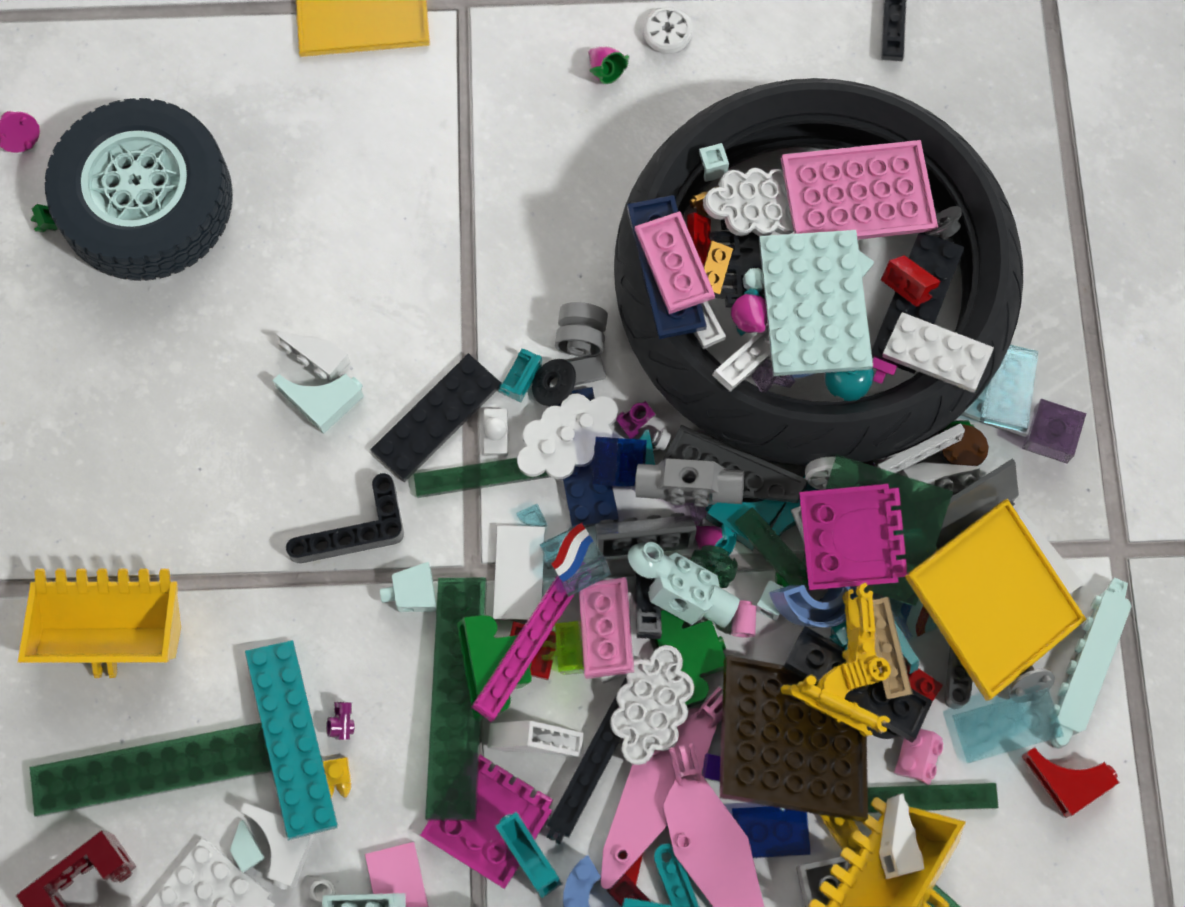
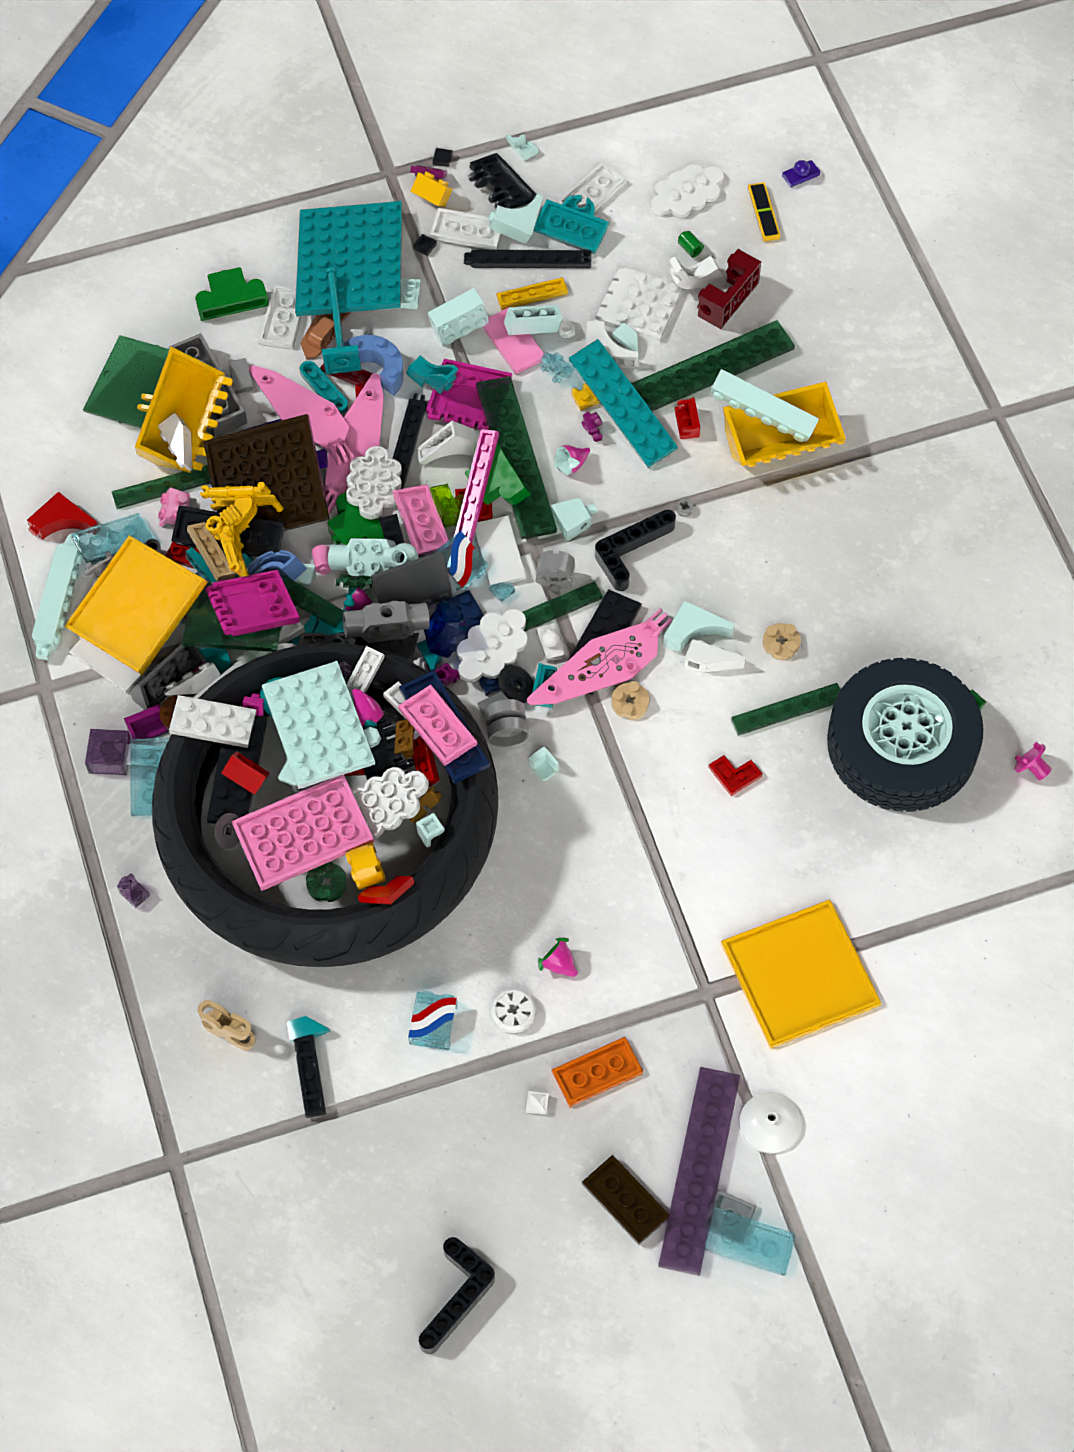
camera: 165 degrees right, 10 degrees down
none -> clear purple bracket [117,873,150,909]
none -> magenta panel [124,704,169,745]
none -> tan piece [197,1000,256,1051]
none -> teal slope [287,1016,331,1042]
none -> clear green plate [306,861,347,902]
none -> yellow brick [345,843,386,890]
none -> red tile [358,876,415,904]
none -> panel [408,991,458,1050]
none -> bright pink wing [527,608,673,705]
none -> light aqua panel [529,747,559,781]
none -> light grey brick [535,550,575,592]
none -> clear light blue plate [540,352,575,383]
none -> hat [554,445,590,475]
none -> tan plate [612,681,649,720]
none -> red hinge [674,397,700,439]
none -> light grey bush [676,499,693,517]
none -> red tile [708,755,763,796]
none -> light aqua brick [709,369,819,442]
none -> clear green tile [731,683,841,736]
none -> tan plate [763,623,801,660]

